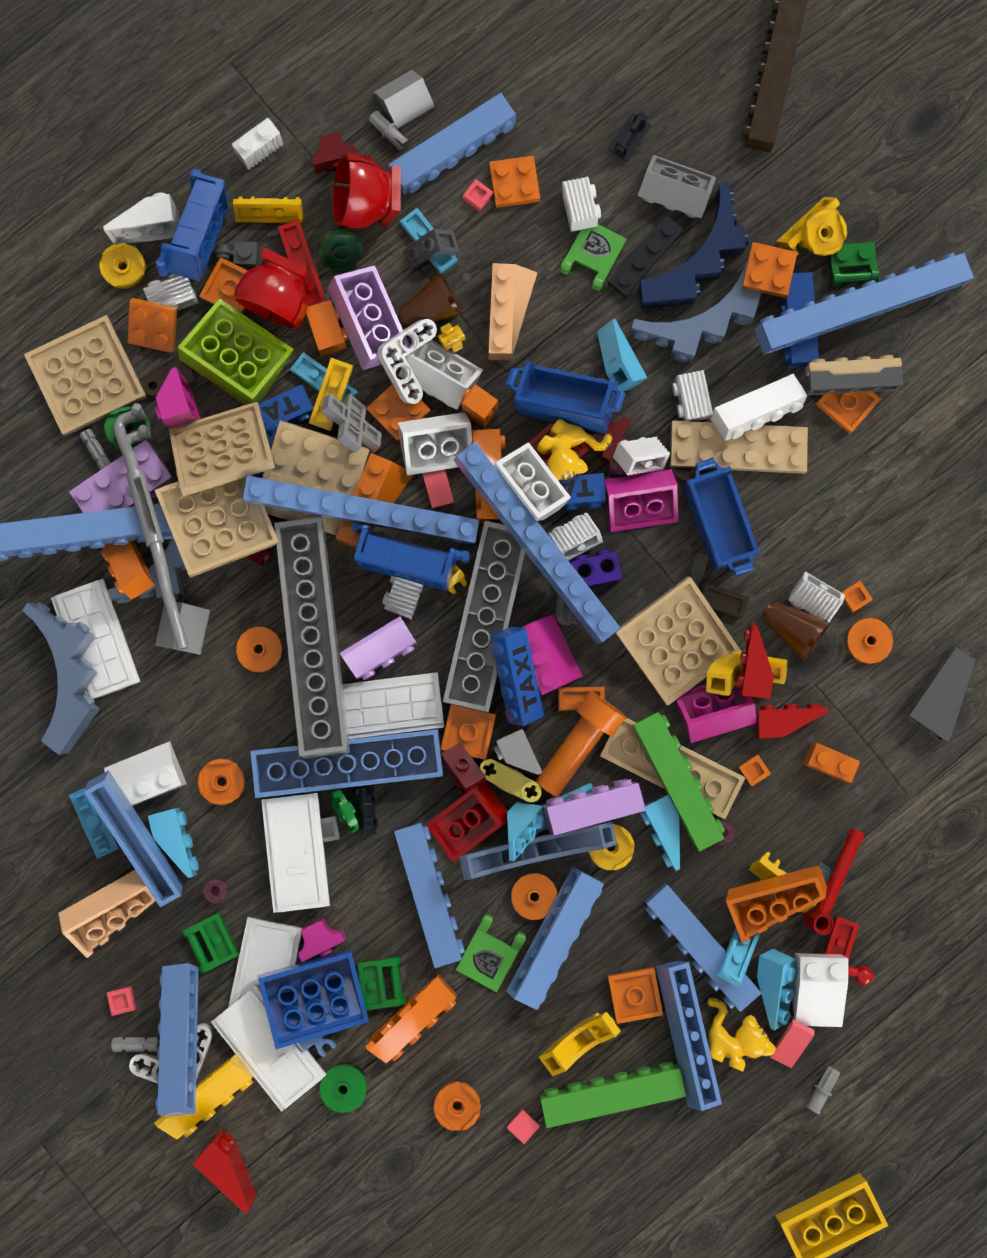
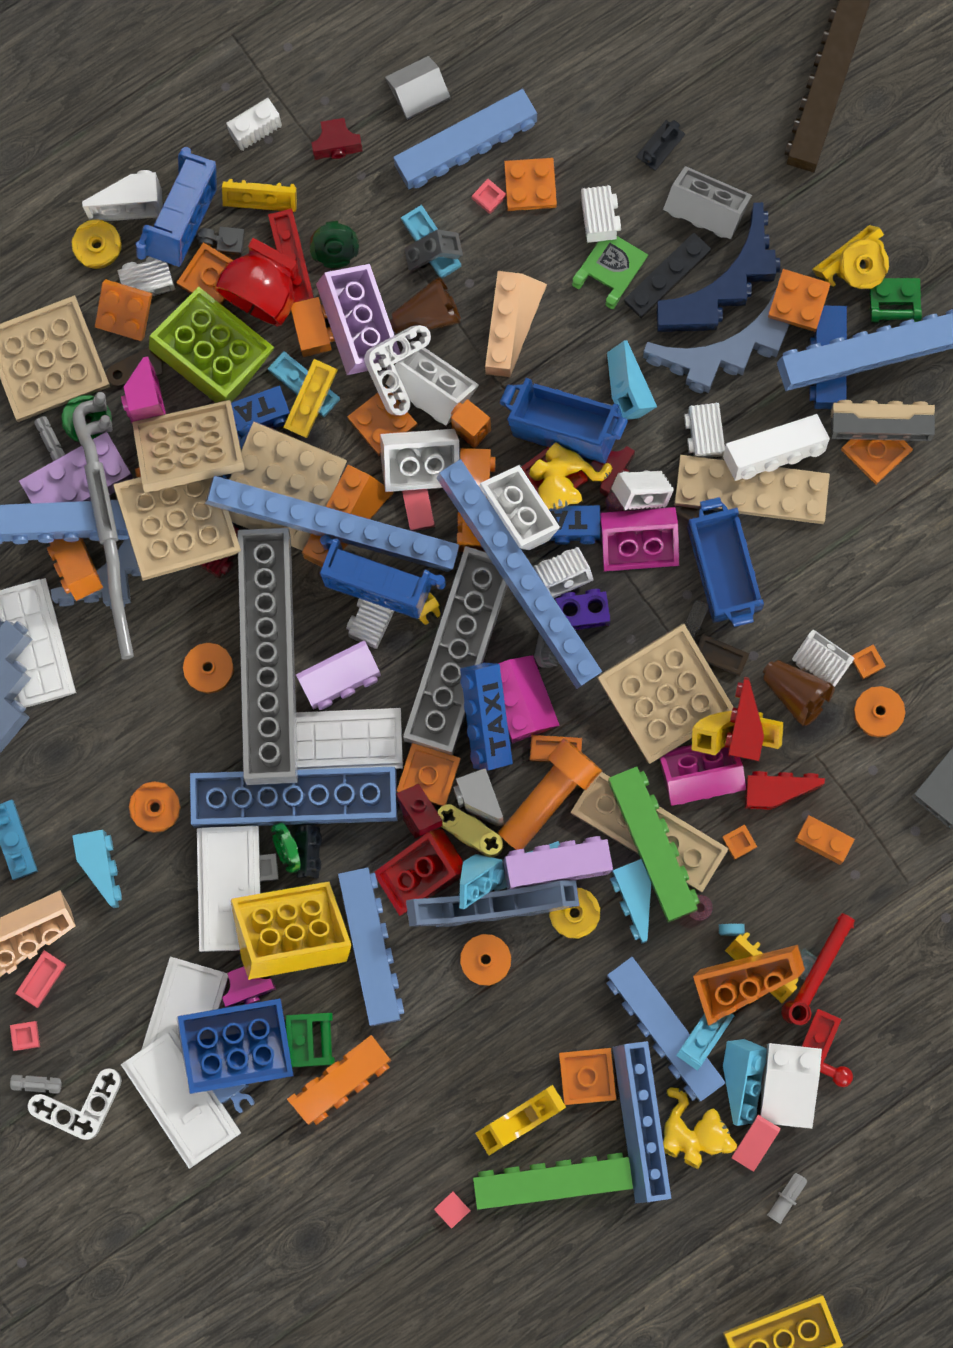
camera: 15 degrees right, 5 degrees down
medium blue brick [84,770,183,907] -> none
white slope [104,742,187,807] -> none
yellow slope [154,1053,253,1139] -> none
light grey slope [155,602,210,655] -> none
medium blue brick [156,963,199,1117] -> none
green plate [181,912,240,974] -> none
red slope [193,1130,257,1214] -> none
clear pink plate [203,879,227,903] -> none
green plate [320,1064,367,1113] -> none
light grey plate [322,393,382,453] -> none
red plate [332,153,401,229] -> none
light grey axle [369,111,409,151] -> none
orange plate [434,1081,481,1131] -> none
yellow gear [438,323,466,353] -> none
bright green flag [456,914,526,992] -> none
medium blue brick [506,866,604,1010] -> none
none -> coral tile [15,950,66,1008]
none -> yellow slope [231,882,351,980]
none -> medium azure tile [719,924,745,936]

